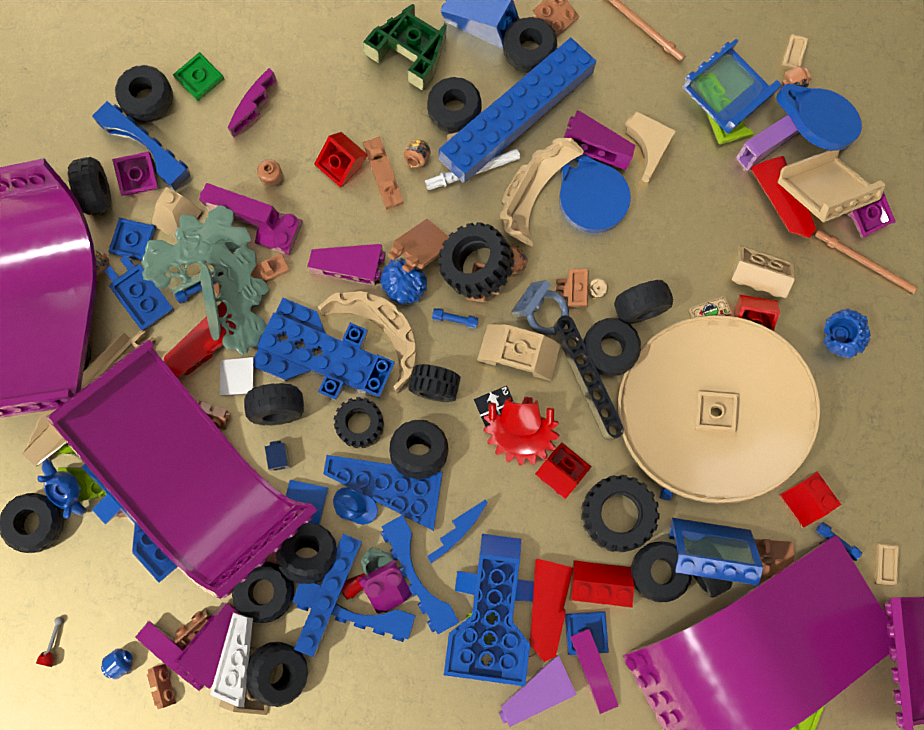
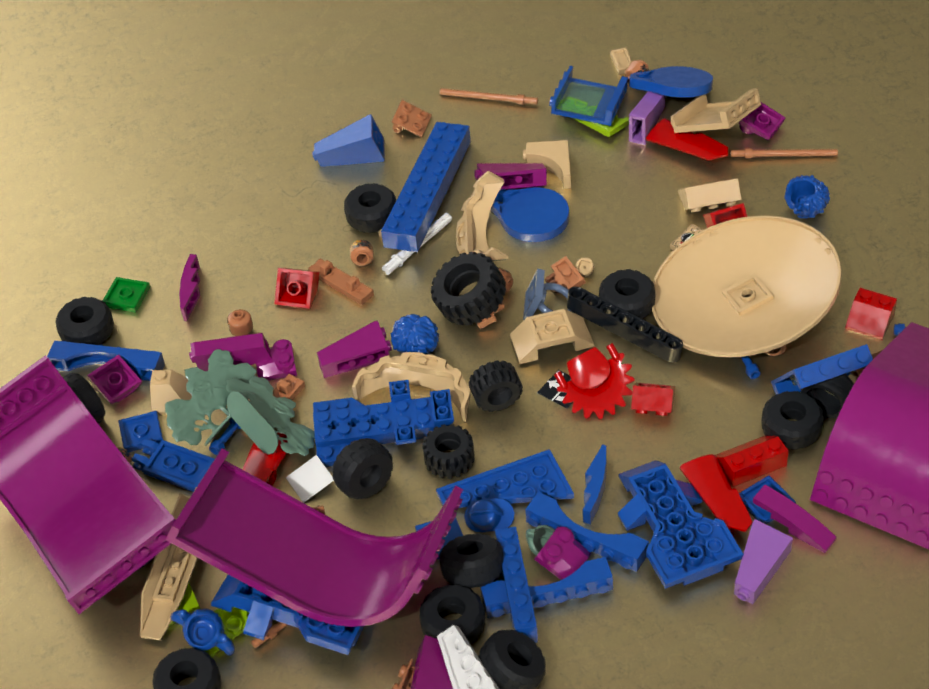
camera: 25 degrees left, 30 degrees down
dark blue brick [265,441,291,472] -> none
red cone [341,573,365,600] -> none
dark green wedge [363,4,447,91] -> none
nougat tile [388,219,449,273] -> none
black tyre [389,420,448,480] -> none
blue bar [432,308,479,329] -> none
black tyre [503,17,557,73] -> none
black tyre [581,475,660,553] -> none
black tyre [614,280,674,324] -> none

